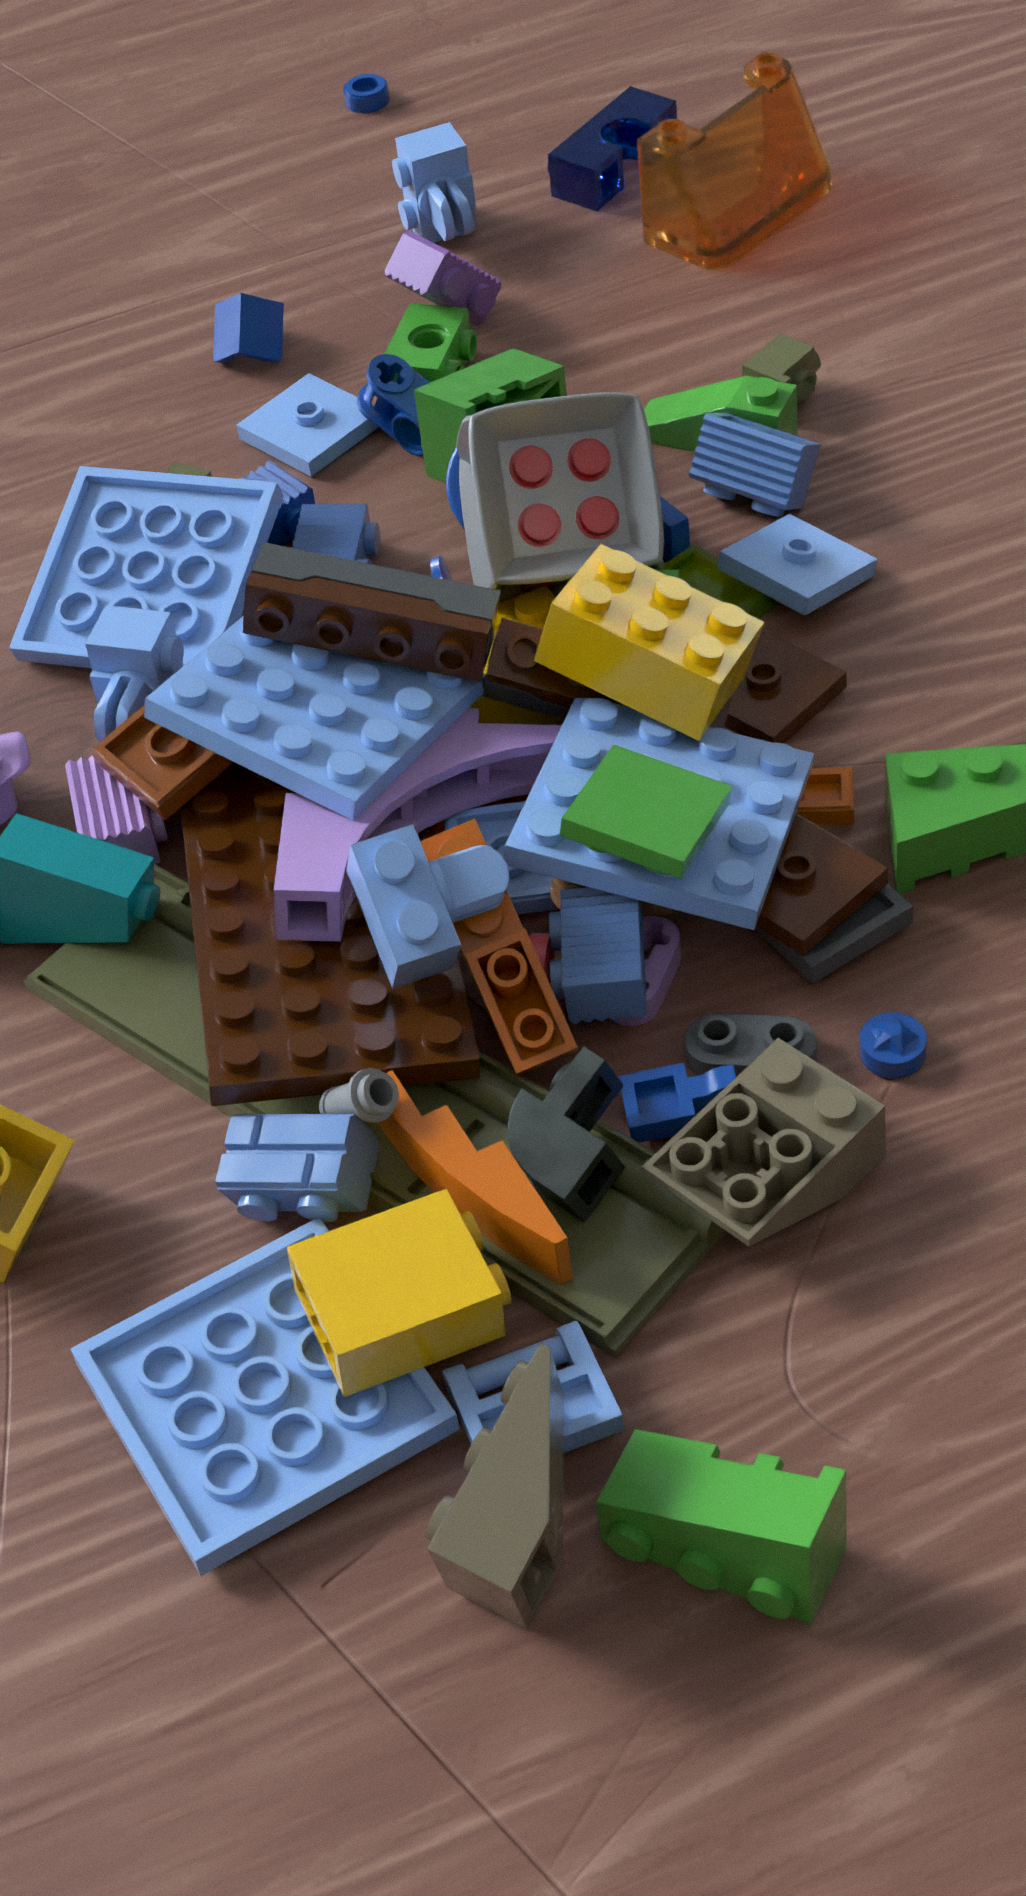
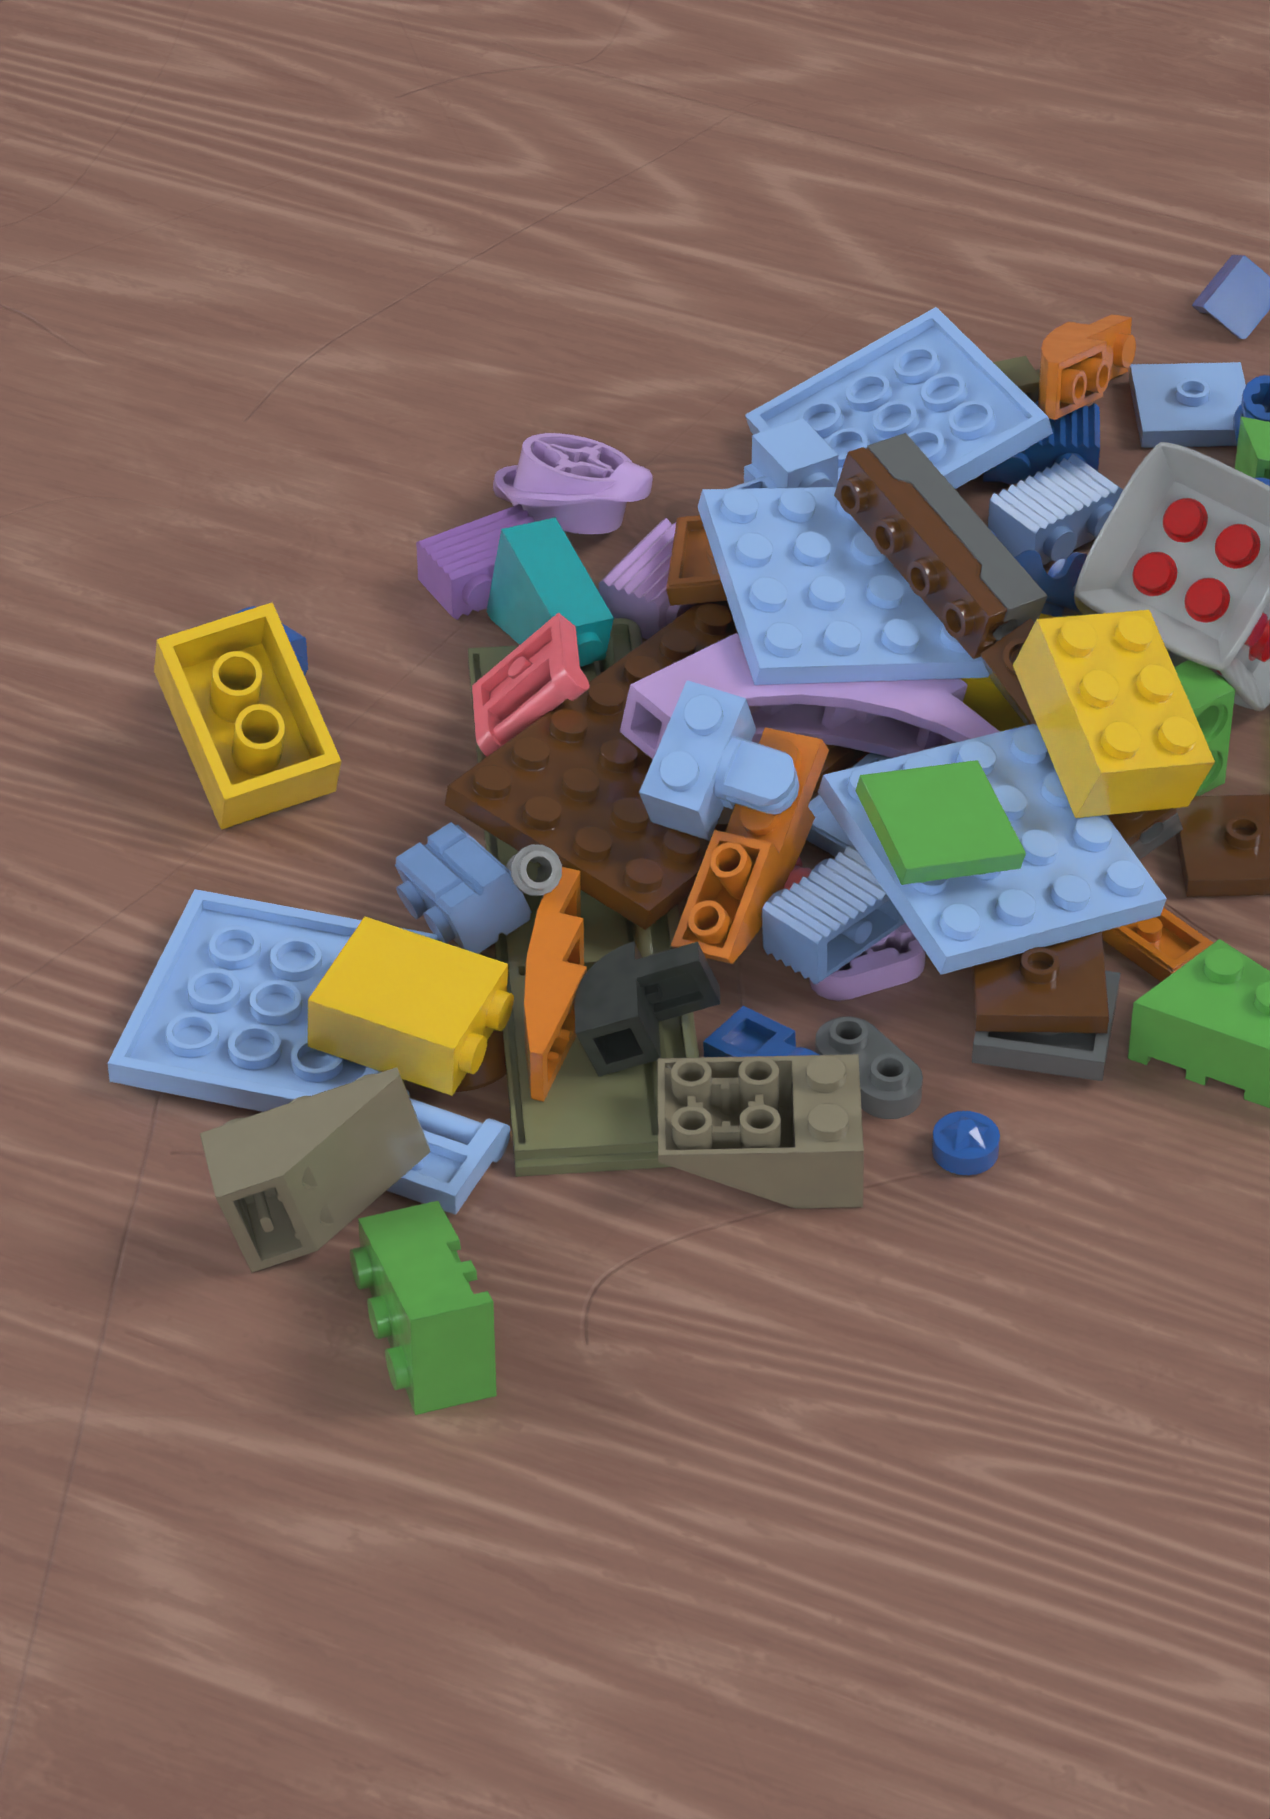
camera: 40 degrees right, 5 degrees down
none -> coral plate [472,612,590,757]
none -> orange slope [1038,314,1136,420]

